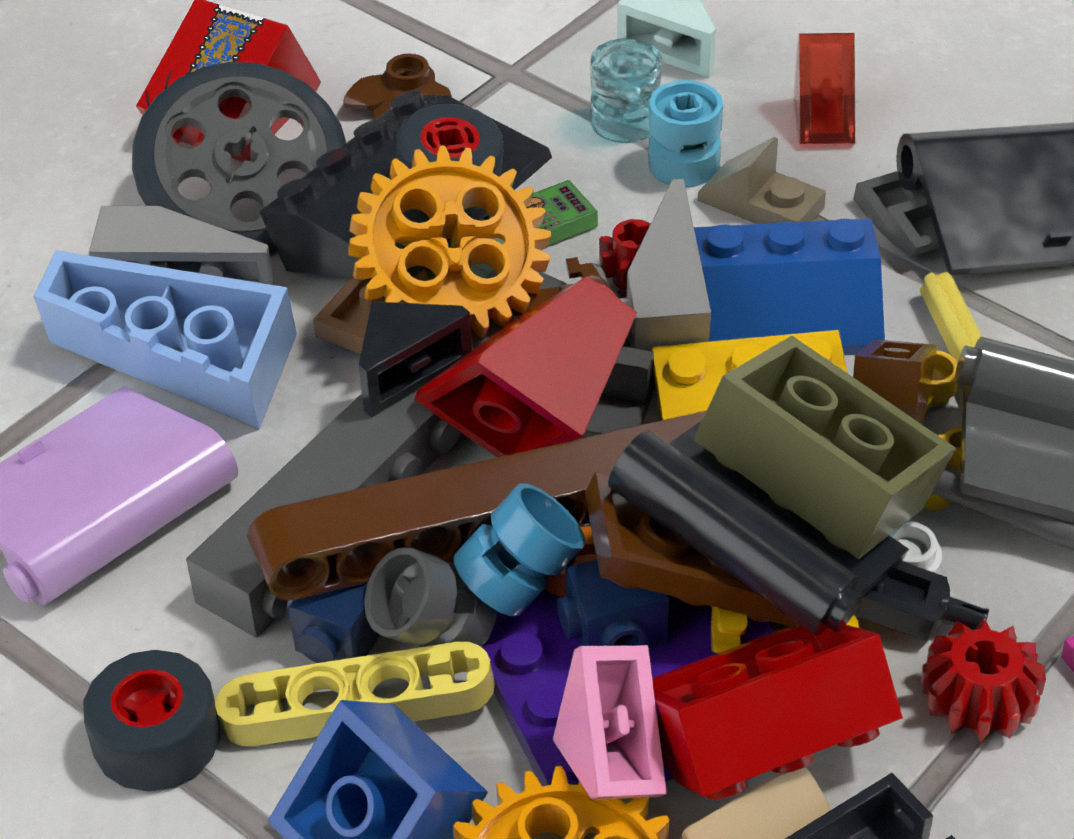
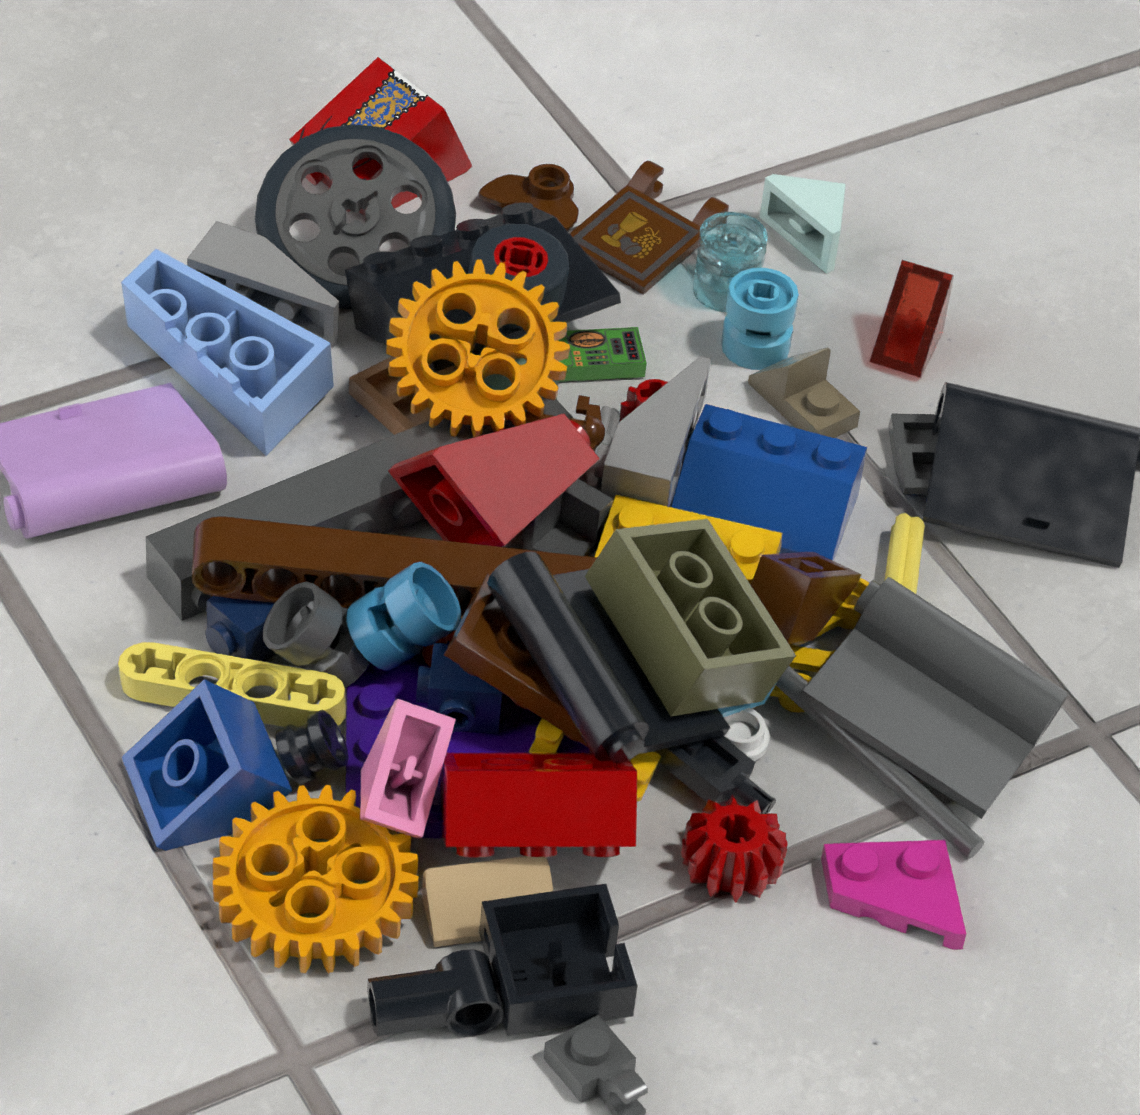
camera: 15 degrees right, 0 degrees up
black wheel [83,649,220,792] -> none
black slope [359,301,472,418] -> none
none -> black wheel [275,709,349,785]
none -> reddish brown flag [570,160,729,295]

